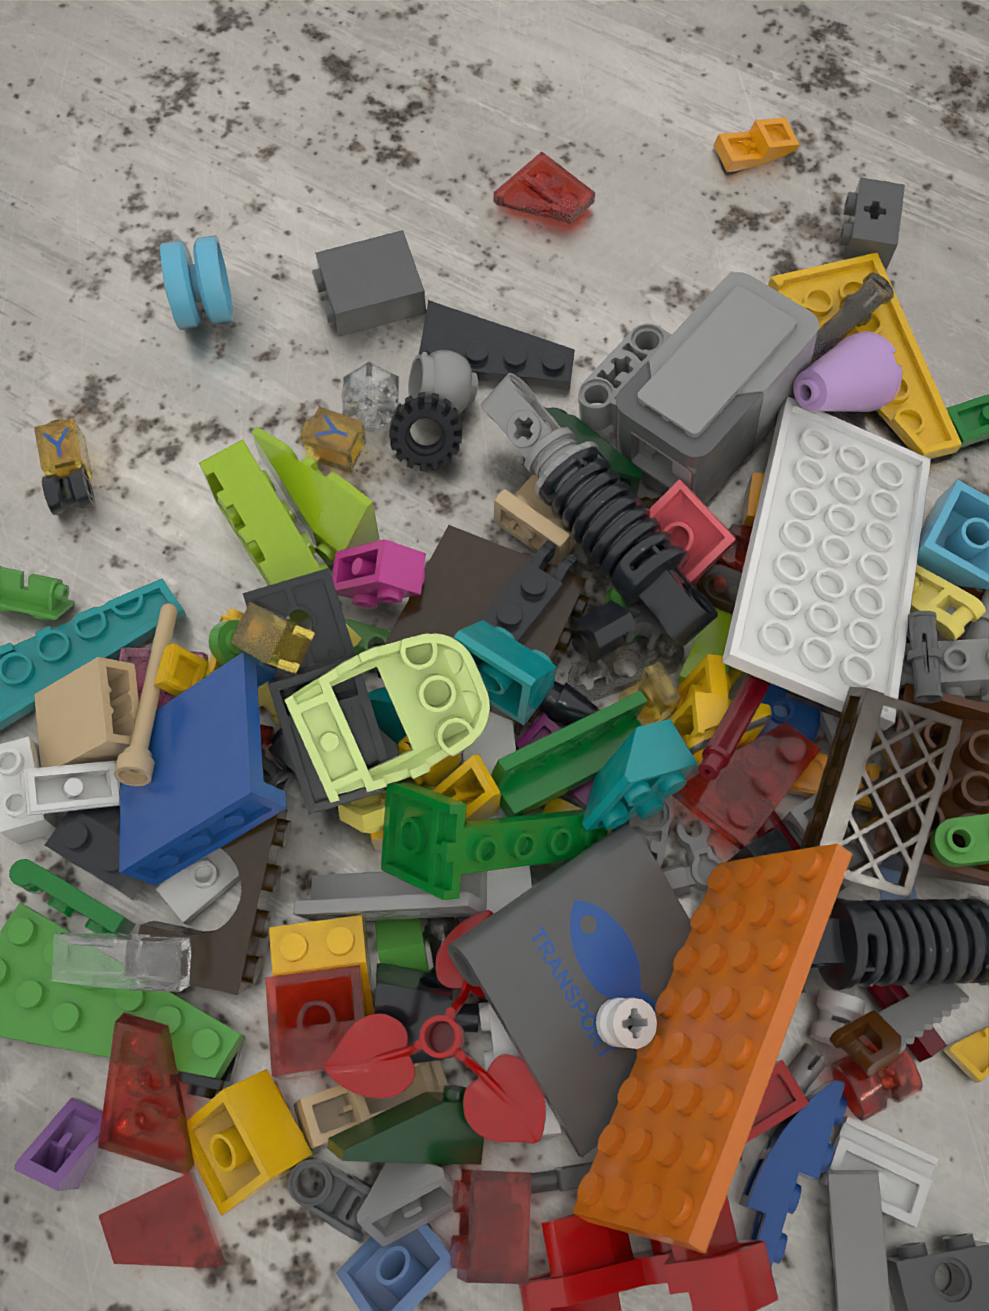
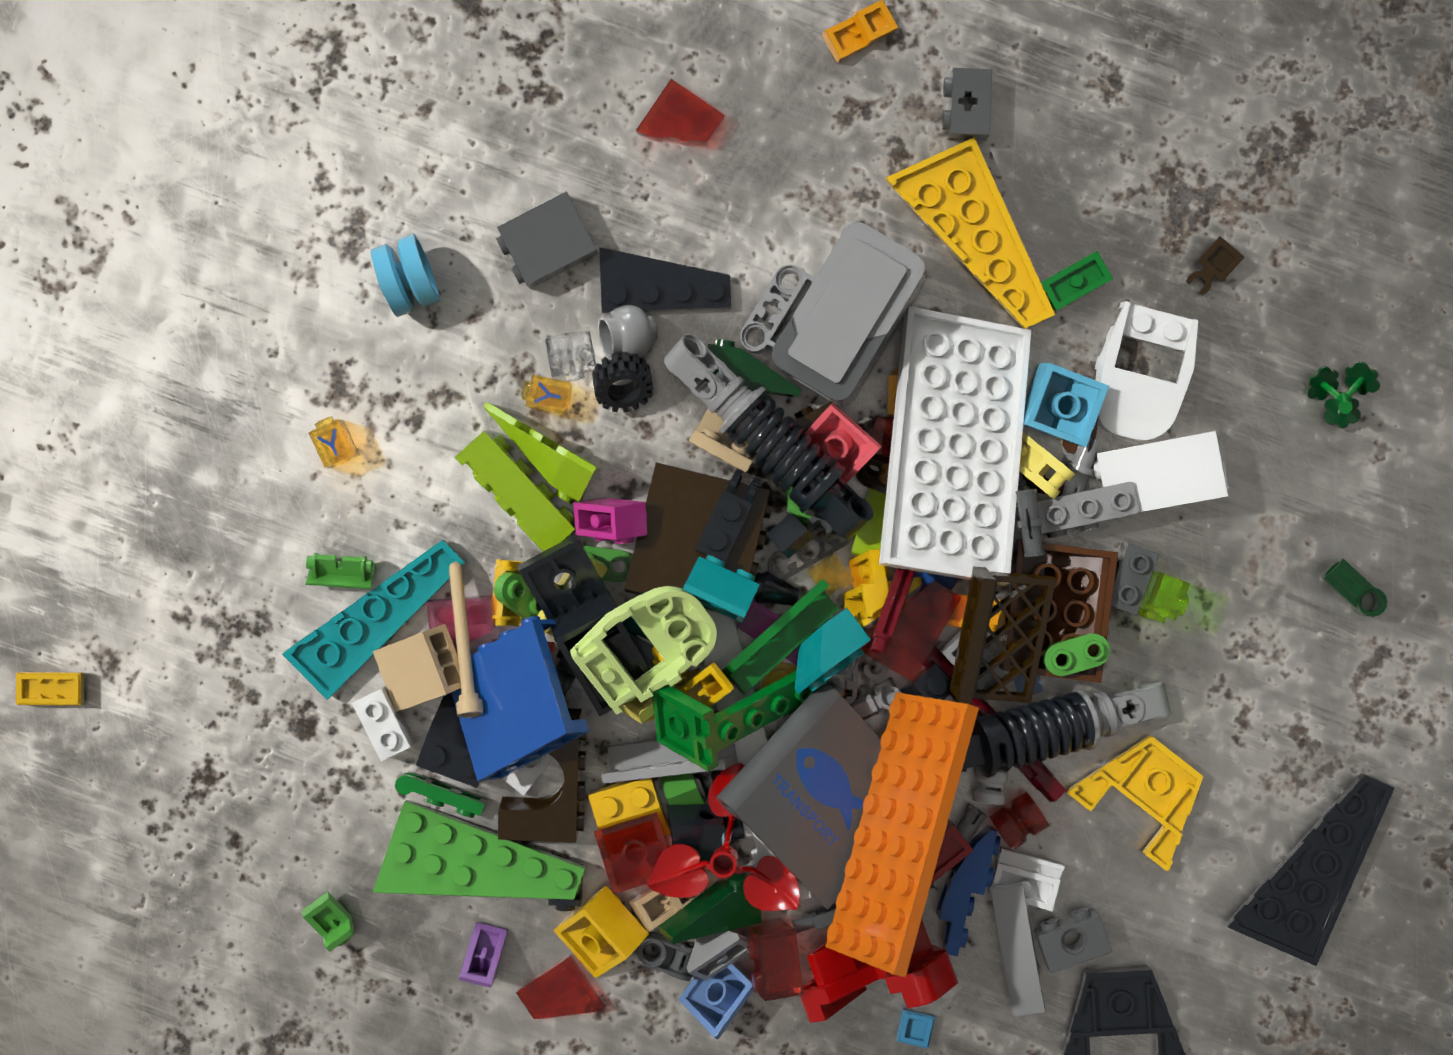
camera: 10 degrees left, 20 degrees up
white slope [20,760,120,816] -> none
black wheel [42,467,95,516] -> none
clear slope [51,932,191,992] -> none
clear red wing [98,1012,194,1175] -> none
yellow tile [154,643,208,697] -> none
clear yellow brick [230,602,315,674] -> none
white wheel [596,998,657,1049] -> none
lavender cone [793,331,903,412] -> none
clear smoke pin [811,273,894,364] -> none
piece [829,983,969,1076] -> none

